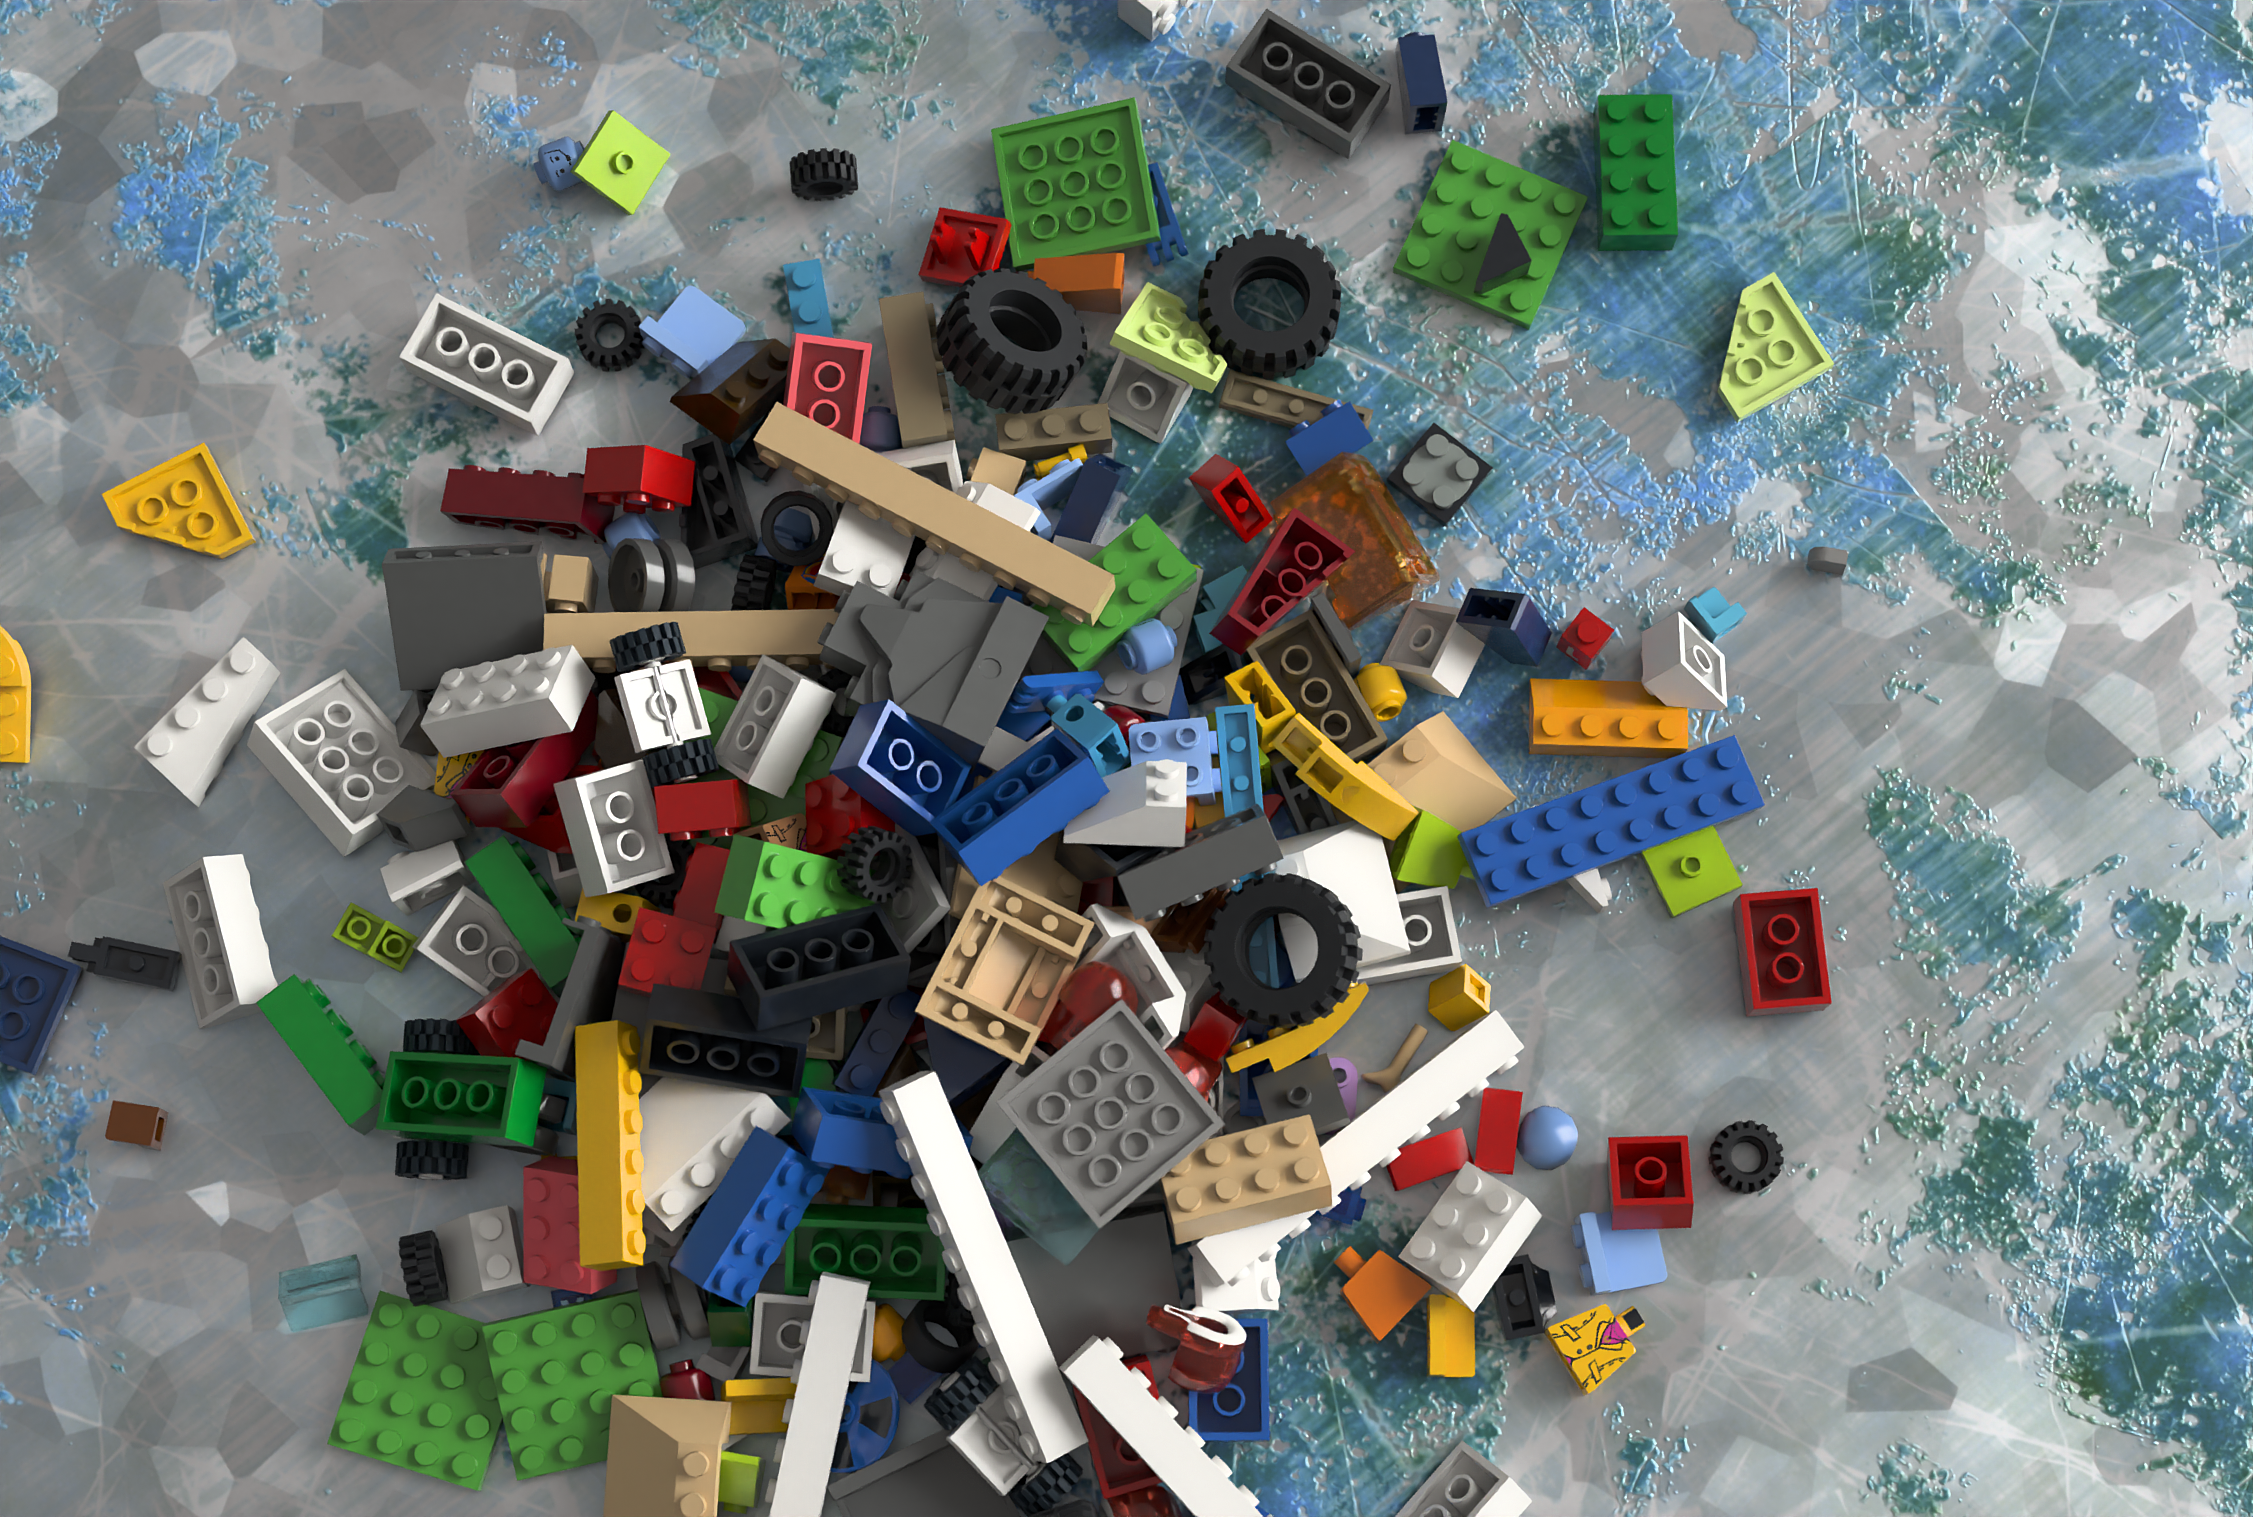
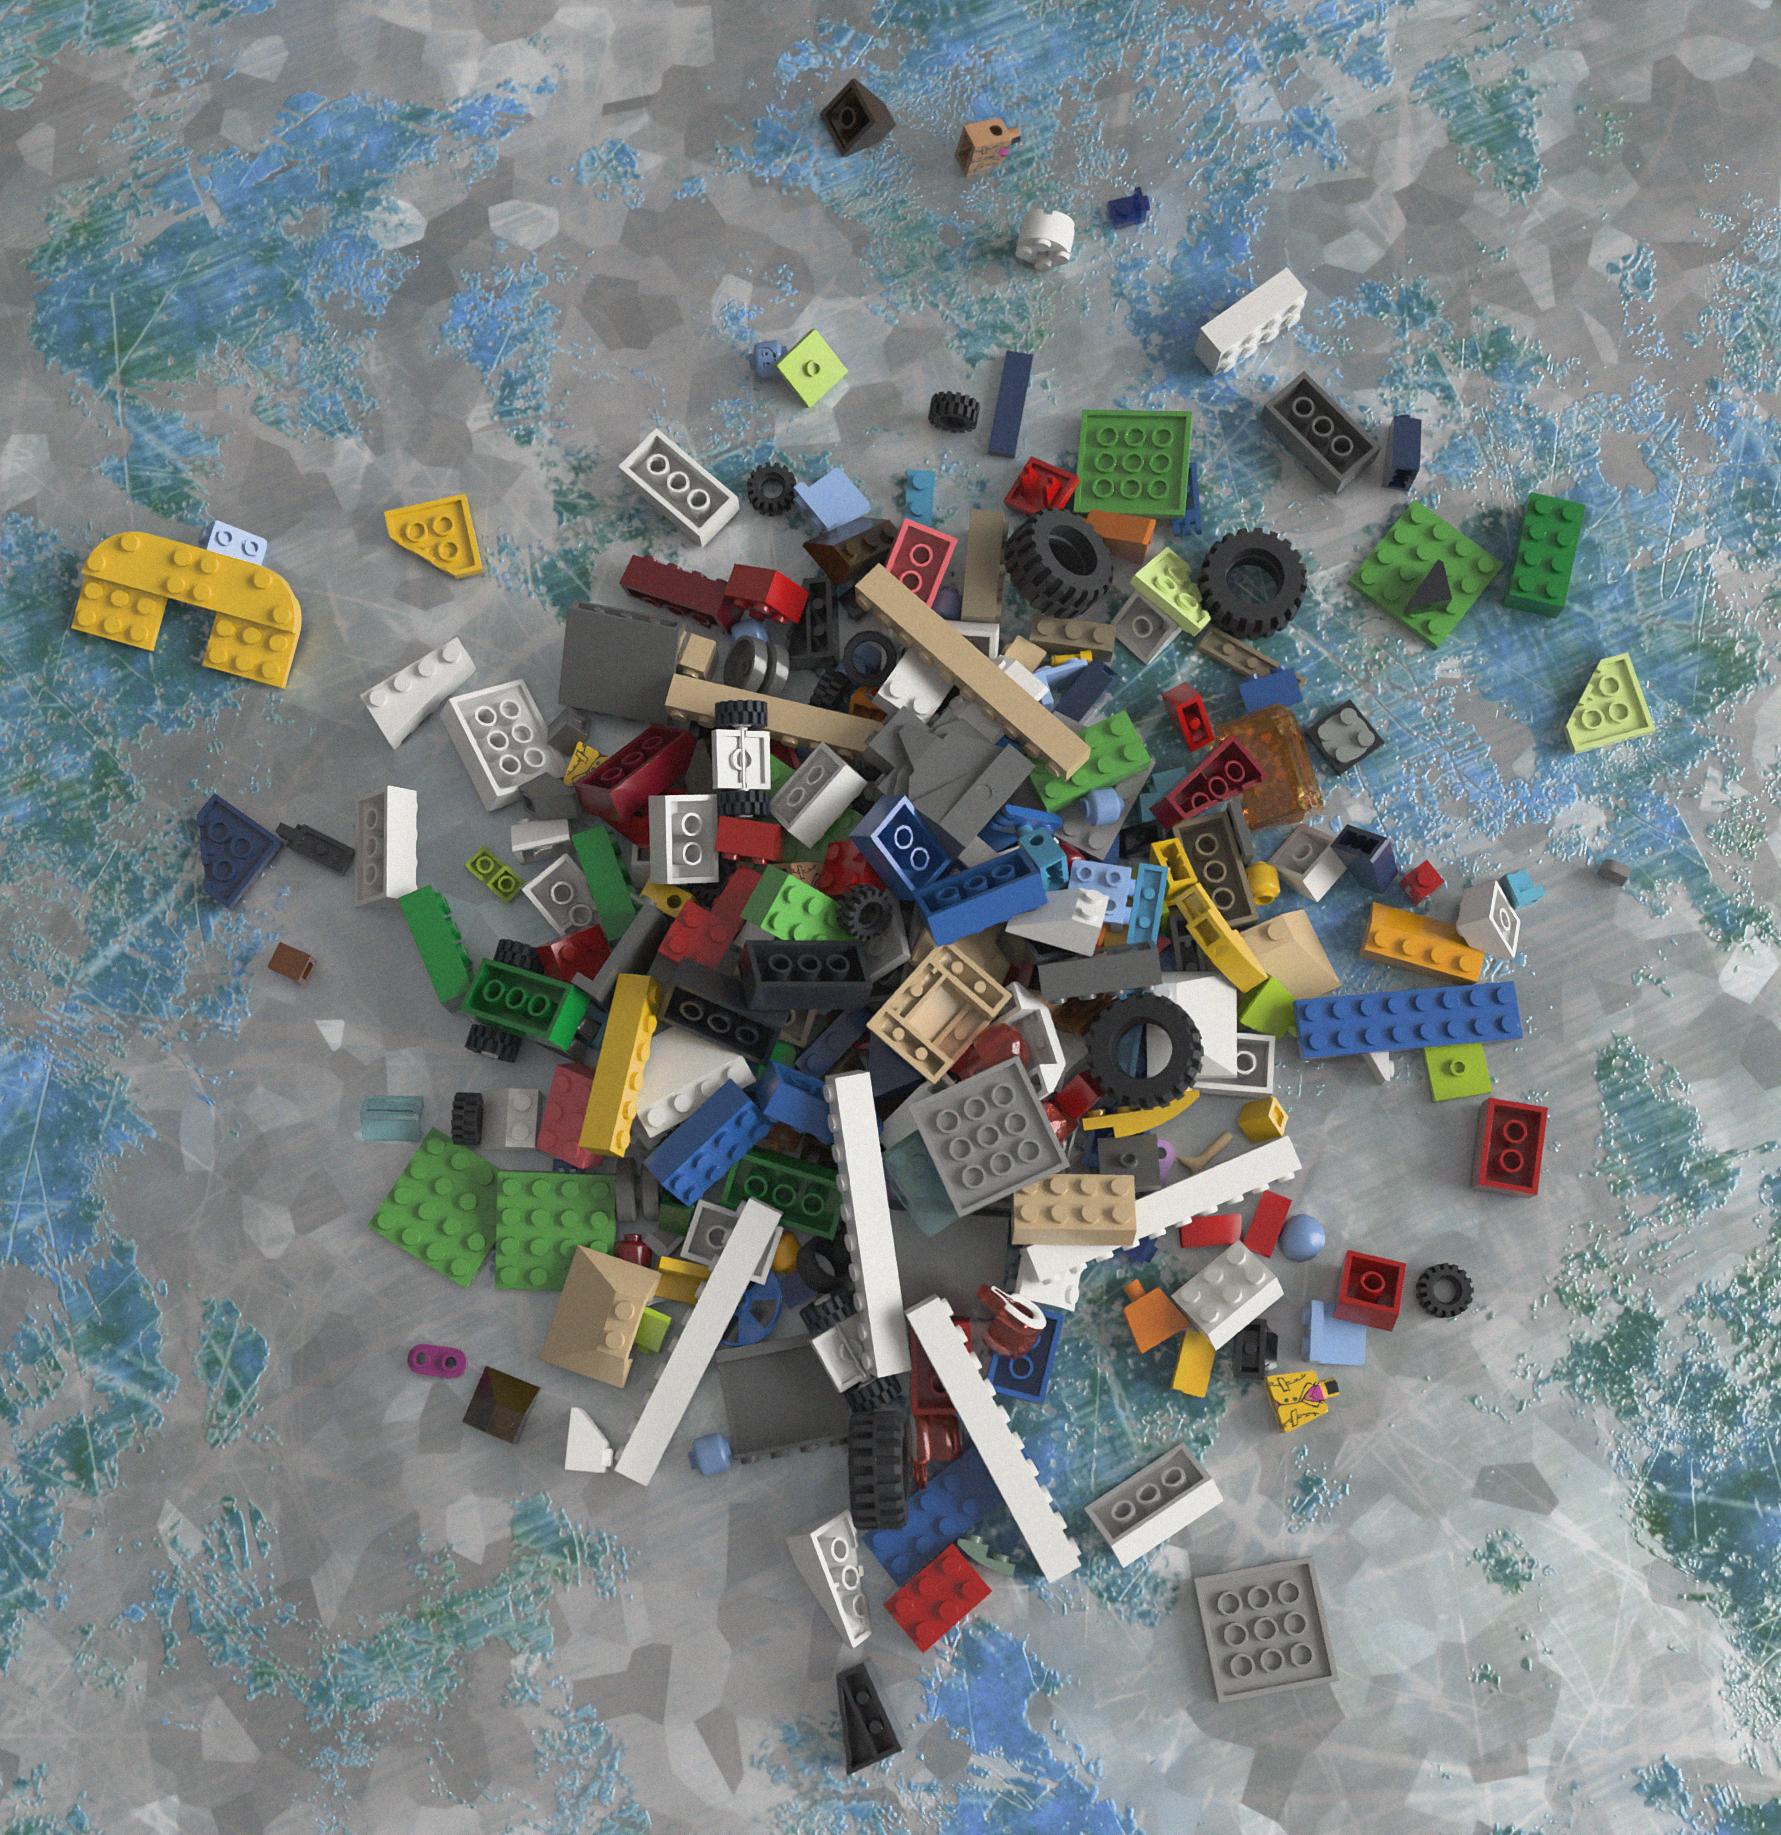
camera: 15 degrees right, 0 degrees up
white brick [420,645,595,758] -> none
none -> dark blue tile [988,350,1033,459]

